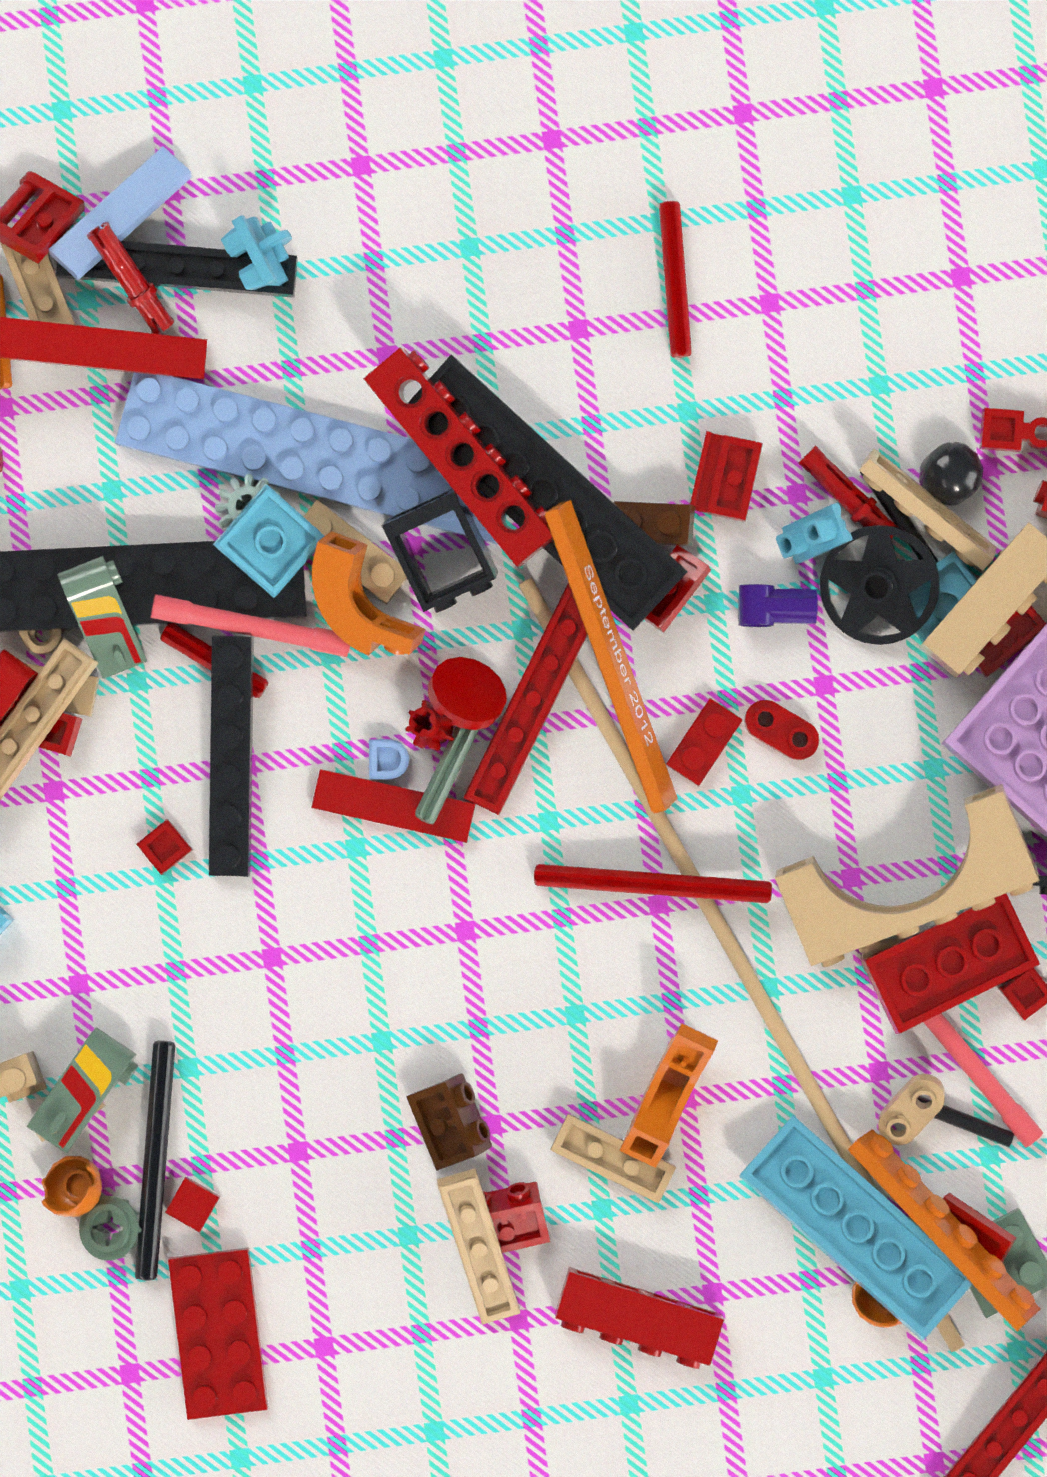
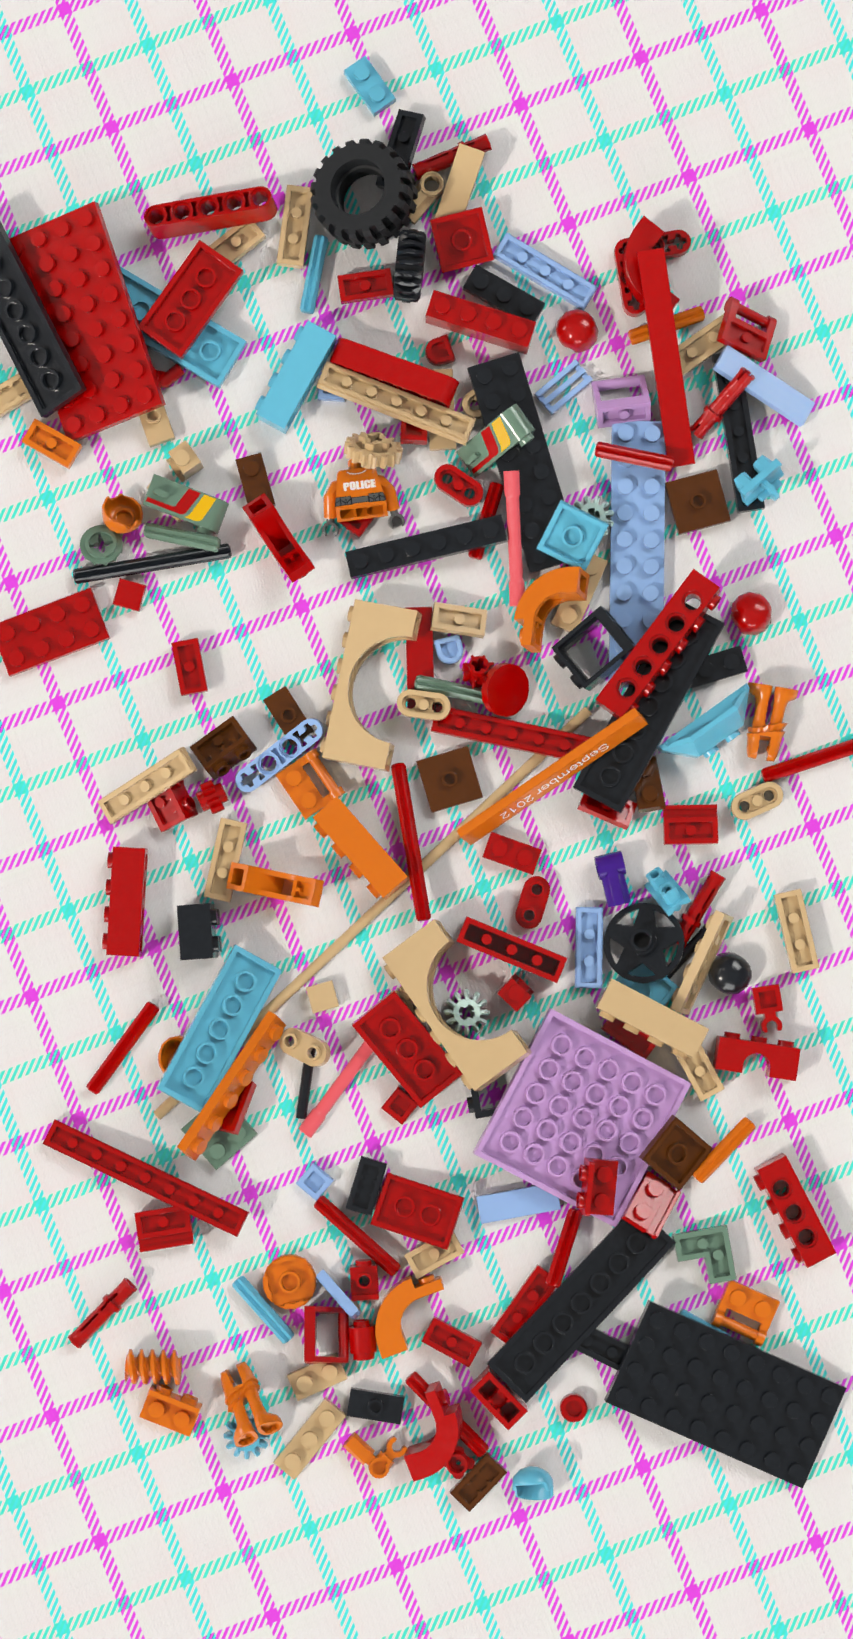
camera: 75 degrees right, 0 degrees up
none -> red axle [86,1002,159,1094]
none -> sand green axle [143,523,221,552]
none -> red plate [171,638,208,696]
none -> black brick [177,903,222,960]
none -> red gear [196,780,229,814]
none -> reddish brown plate [235,453,276,506]
none -> light blue beam [235,718,324,792]
none -> red arch [242,493,315,583]
none -> reddish brown plate [263,686,314,746]
none -> orange plate [276,748,346,820]
none -> tan tile [306,980,339,1014]
none -> orange brick [313,796,409,900]
none -> tan arch [320,599,422,772]
none -> orange torso [322,459,405,536]
none -> tan gear [343,432,403,469]
none -> tan plate [397,689,451,721]
none -> reddish brown plate [416,746,483,813]
none -> tan plate [430,602,488,638]
none -> red plate [434,464,483,507]
none -> light aqua gear [444,989,490,1035]
none -> red brick [456,916,567,983]
none -> red brick [496,973,534,1012]
none -> light blue tile [535,359,593,415]
none -> light blue tile [575,907,603,988]
none -> lavender tile [591,374,651,428]
none -> red axle [595,442,674,472]
none -> medium azure wedge [657,683,750,758]
none -> reddish brown plate [665,469,731,535]
none -> black plate [690,646,748,689]
none -> red hair [731,592,772,635]
none -> tan plate [731,782,783,820]
none -> orange piece [746,682,798,762]
none -> tan plate [773,889,820,974]

